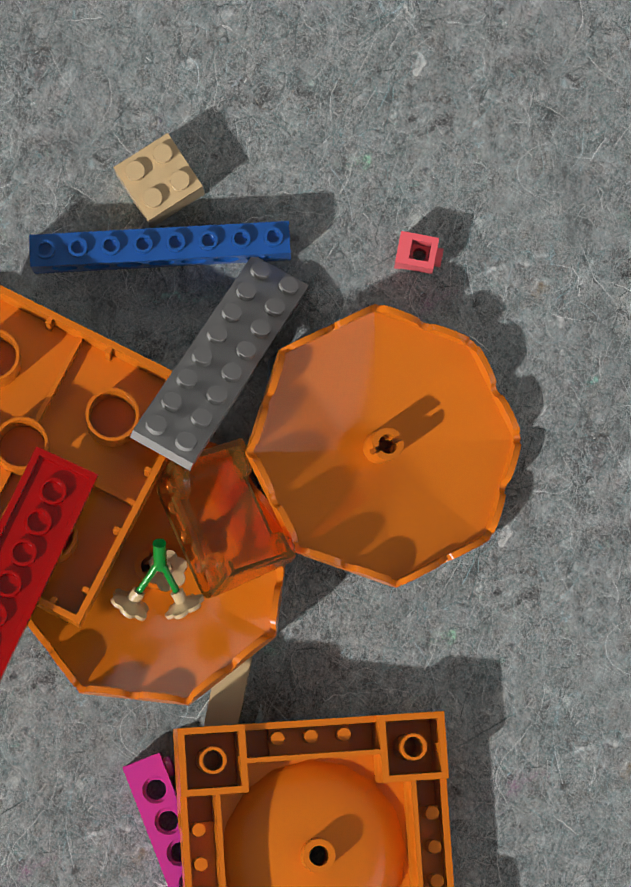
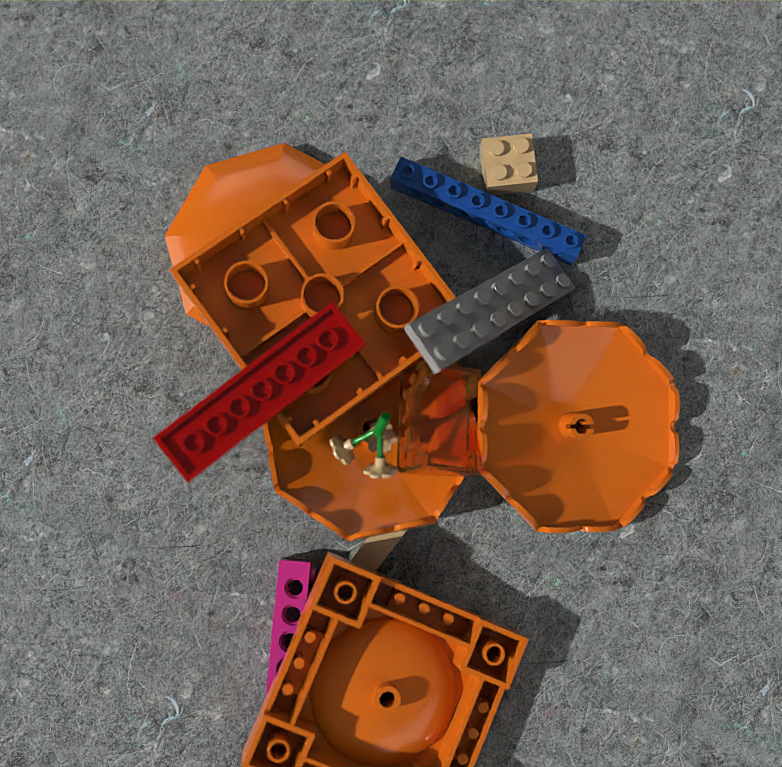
camera: 25 degrees right, 0 degrees up
coral brick [394,231,444,274] -> none

